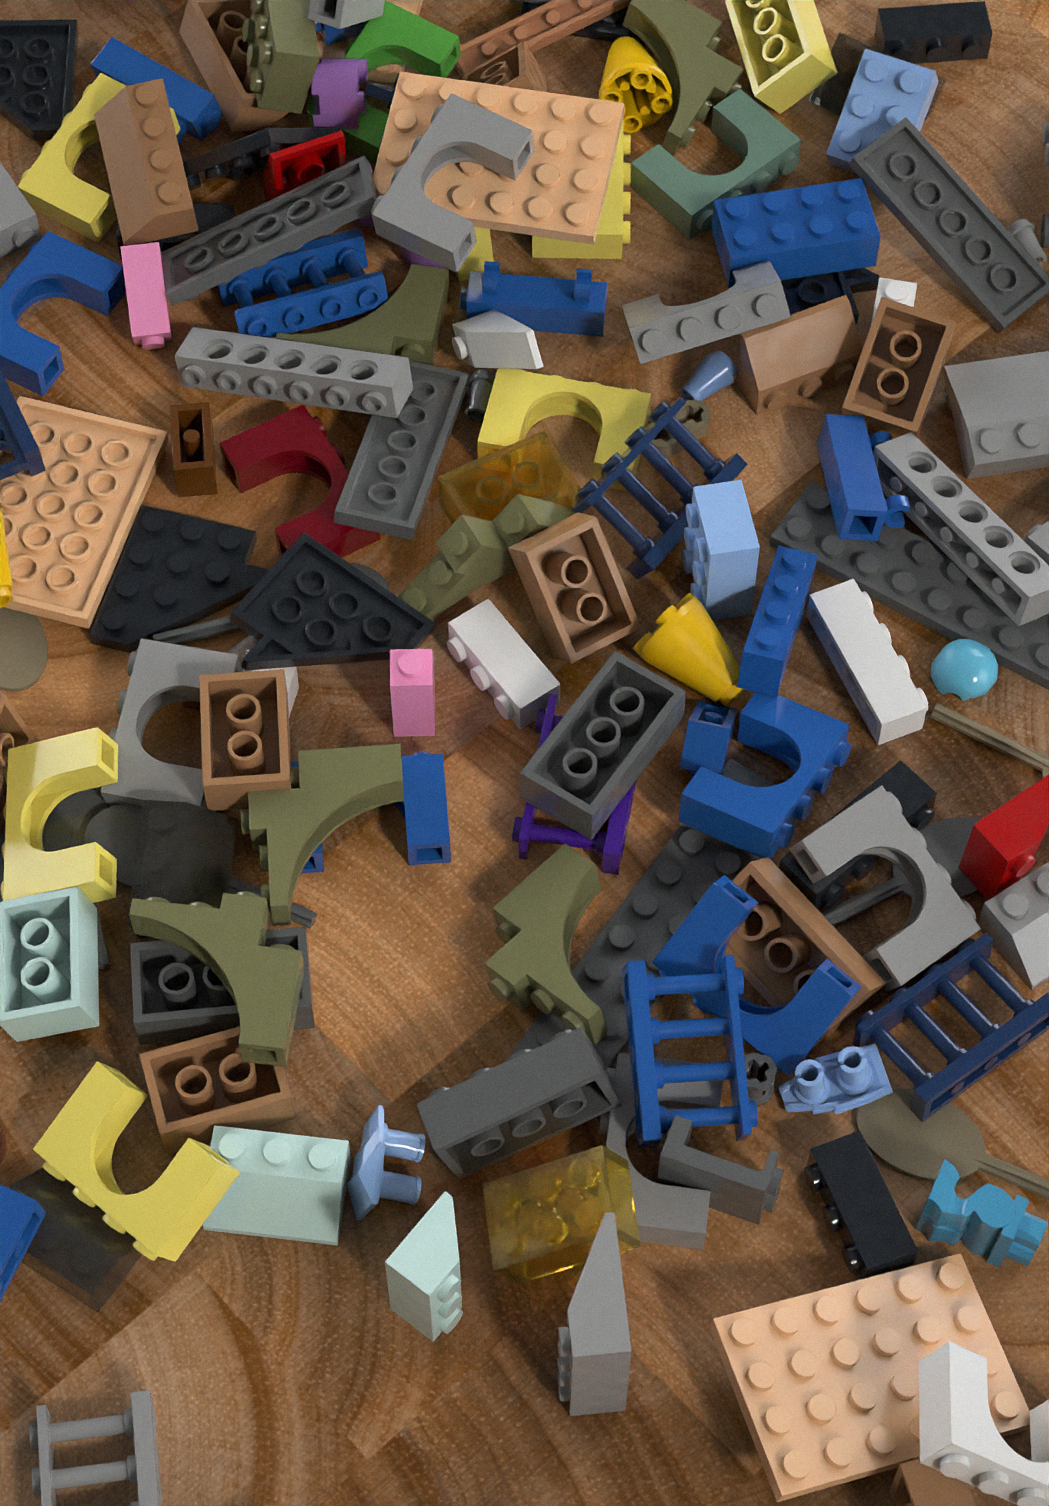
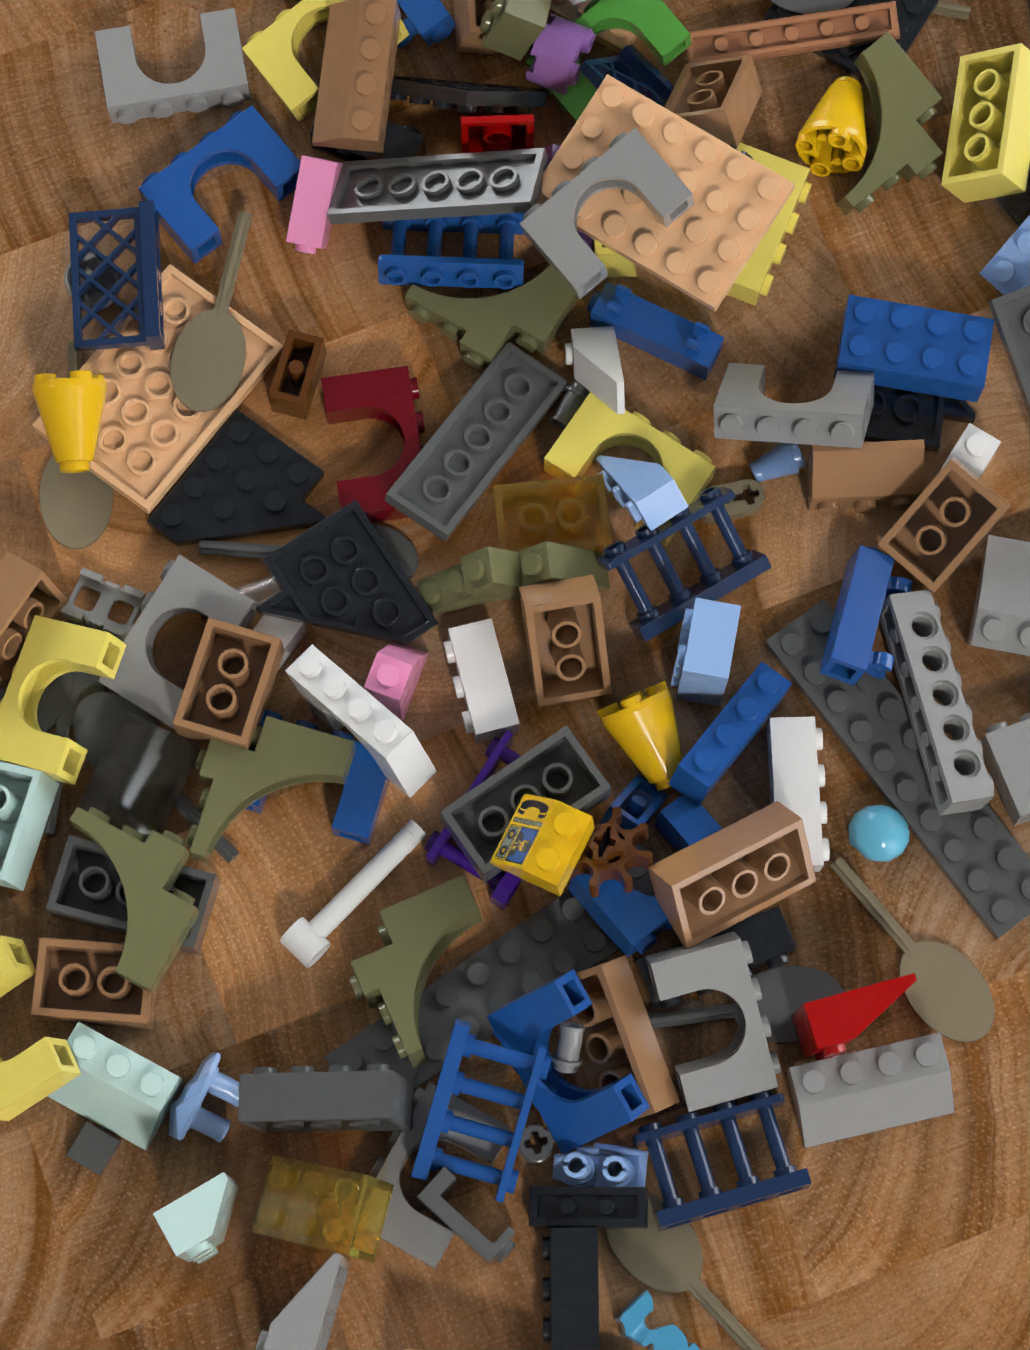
camera: 20 degrees right, 15 degrees up
light grey brick [175,327,413,418] -> none
sand green arch [630,89,801,240] -> none
none -> light grey piece [61,568,146,640]
none -> dark grey tile [66,1121,121,1176]
none -> dark tan piece [170,211,253,412]
none -> white piece [279,820,427,968]
none -> white arch [285,644,437,798]
none -> yellow slope [490,794,595,896]
none -> black plate [529,1186,649,1229]
none -> light grey pin [552,1021,585,1073]
none -> reddish brown gear [568,807,653,897]
none -> light blue slope [596,455,689,531]
none -> medium nougat slope [648,801,816,949]

